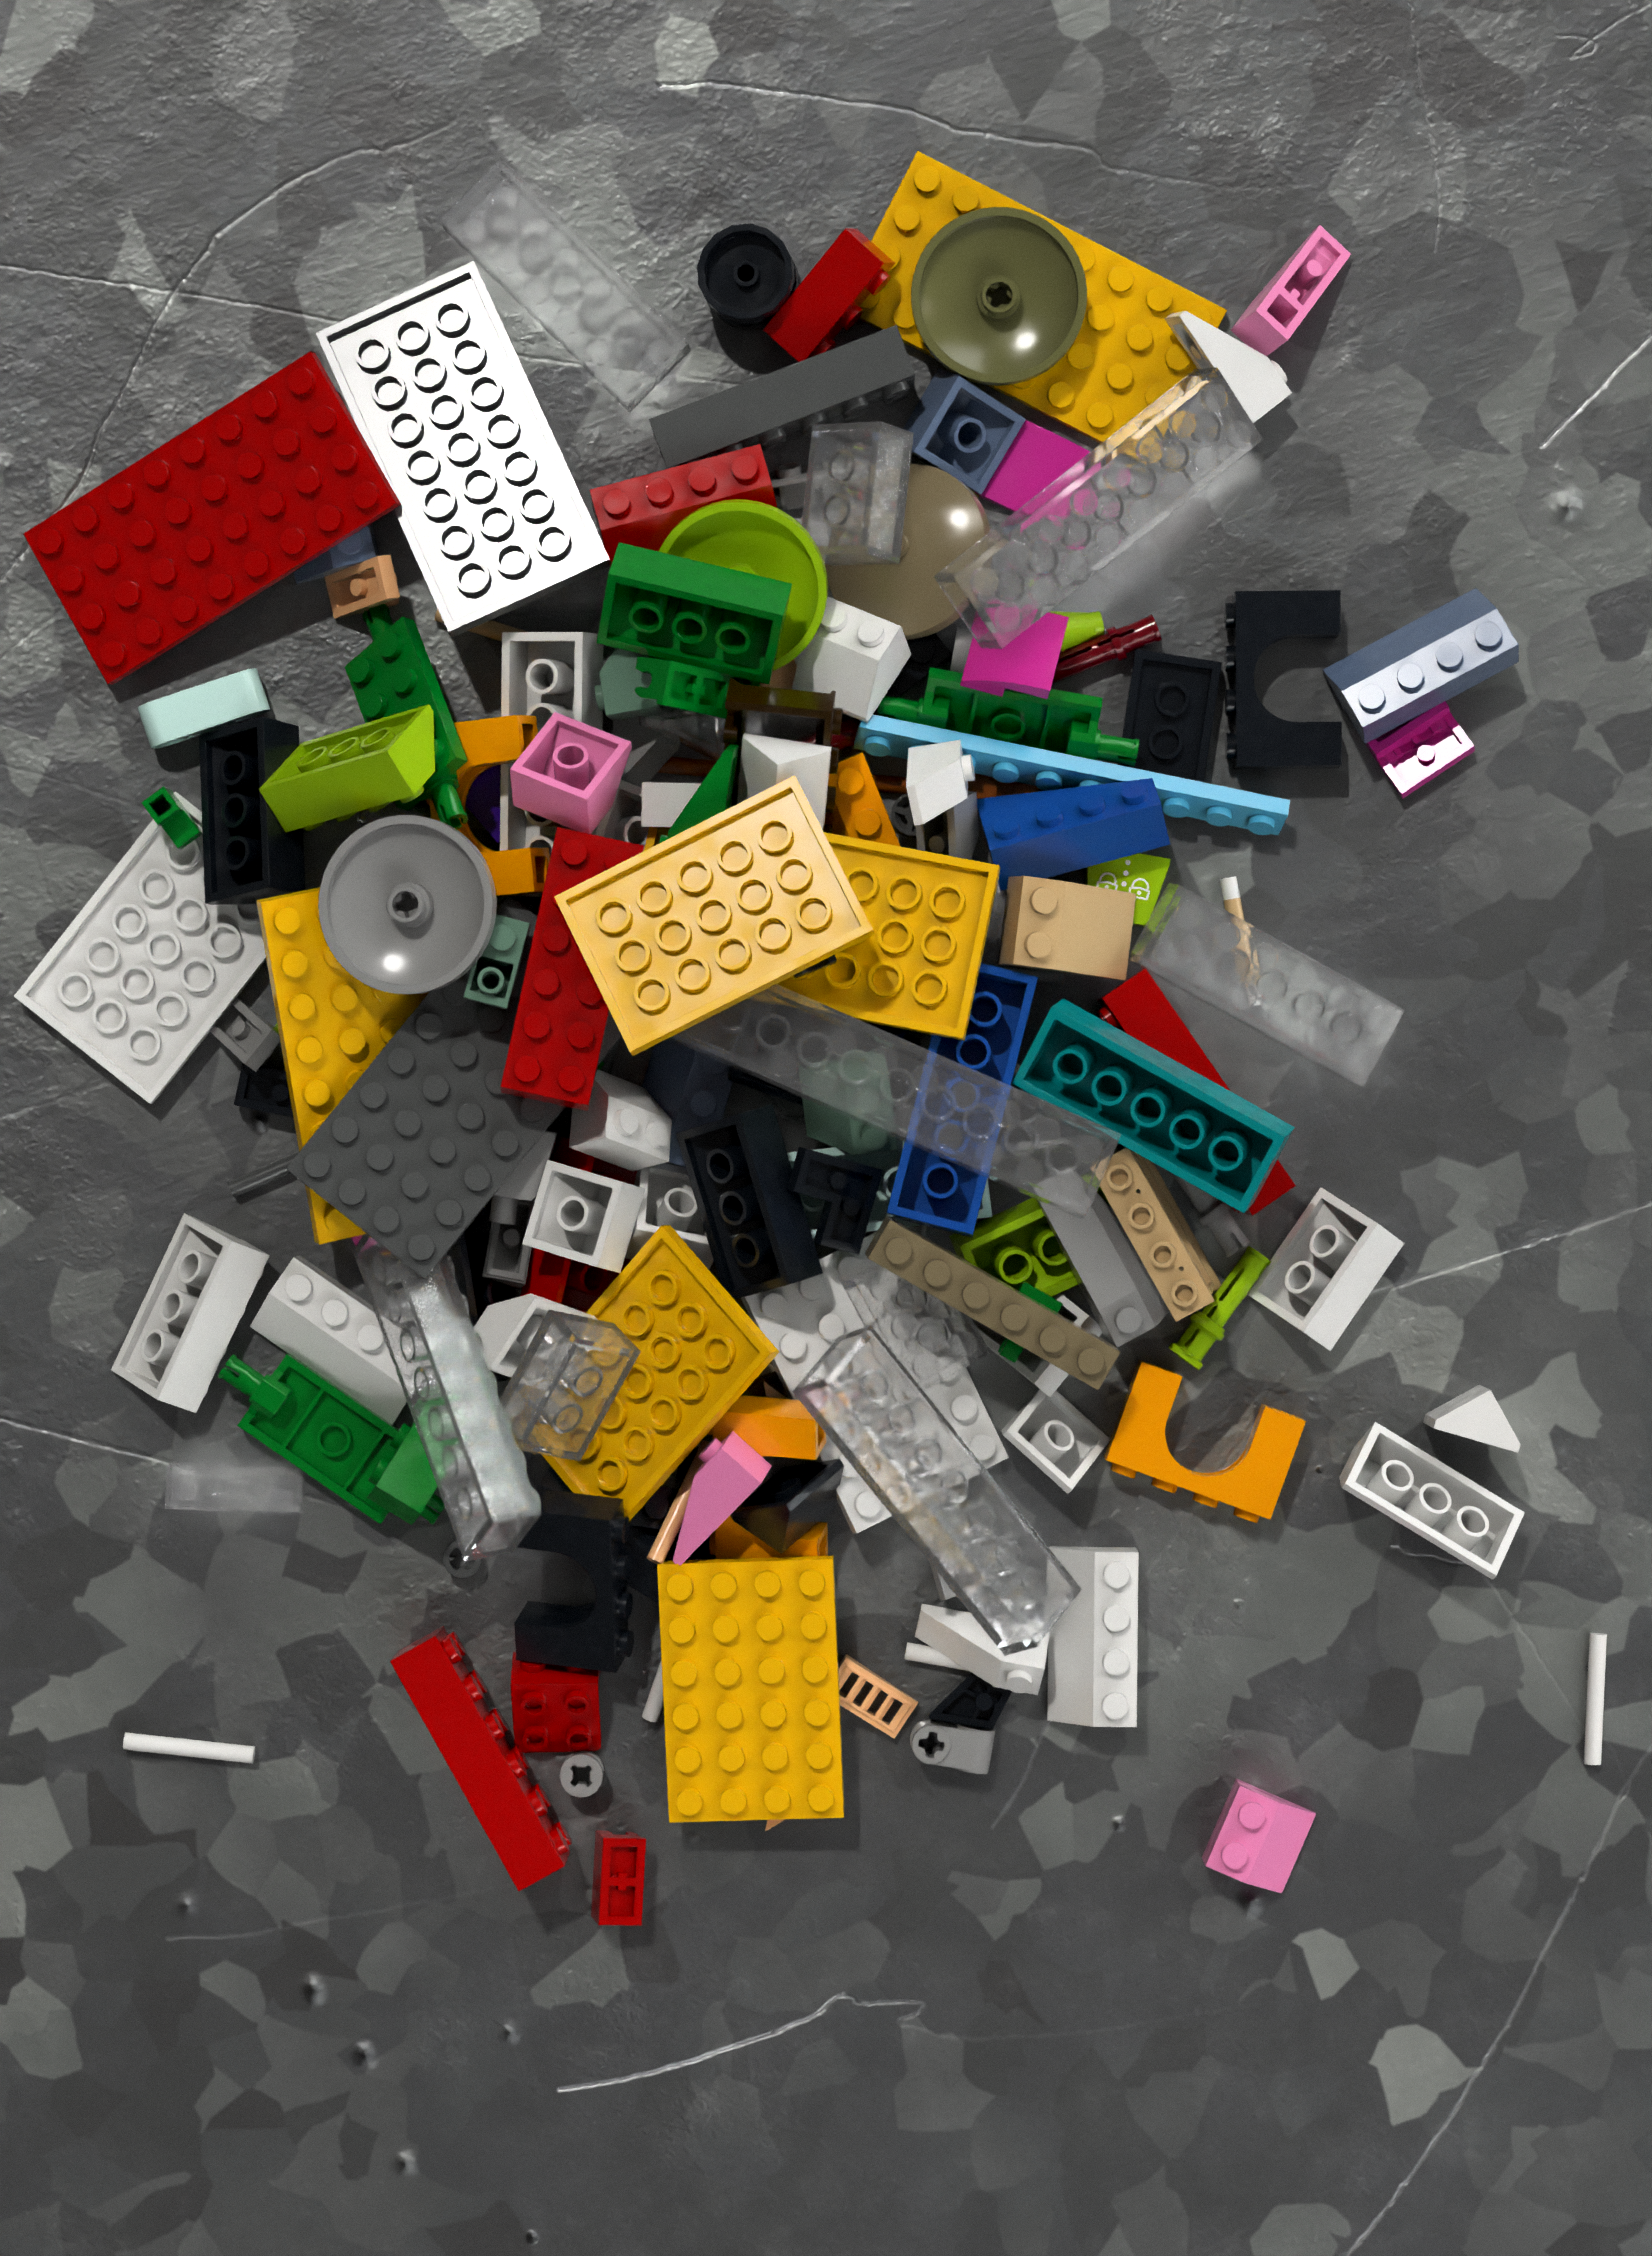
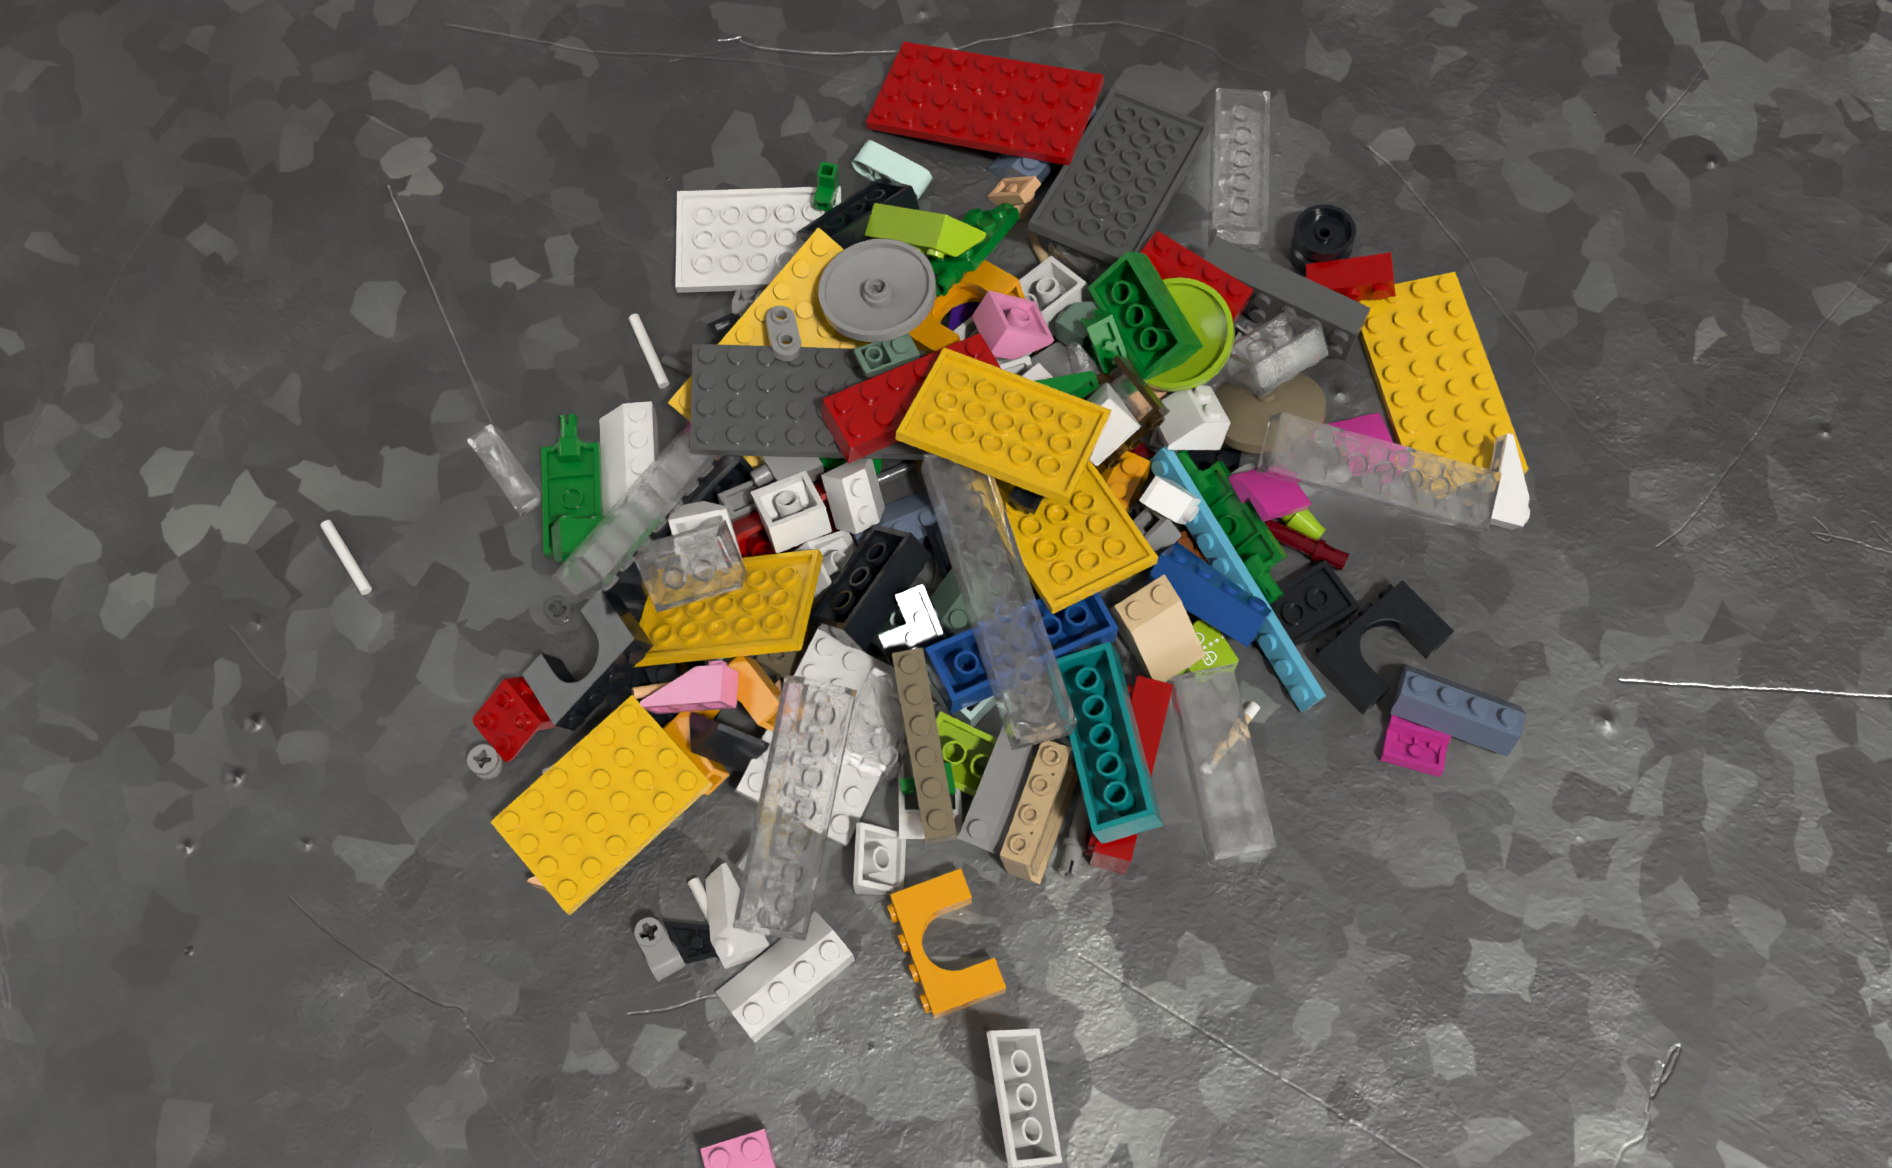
camera: 45 degrees right, 20 degrees down
white slope [111,1213,270,1413] -> none
red brick [390,1626,572,1892] -> none
red hinge [591,1830,646,1926] -> none
light nougat slope [838,1654,918,1739] -> none
sand blue slope [894,368,1026,494] -> none
olive dish [911,207,1087,386] -> none
lime pin [1168,1246,1271,1371] -> none
bright pink slope [1230,225,1351,356] -> none
white slope [1247,1187,1404,1351] -> none
white slope [1423,1385,1521,1453] -> none
none -> white bar [628,314,670,389]
none -> light grey plate [766,306,801,362]

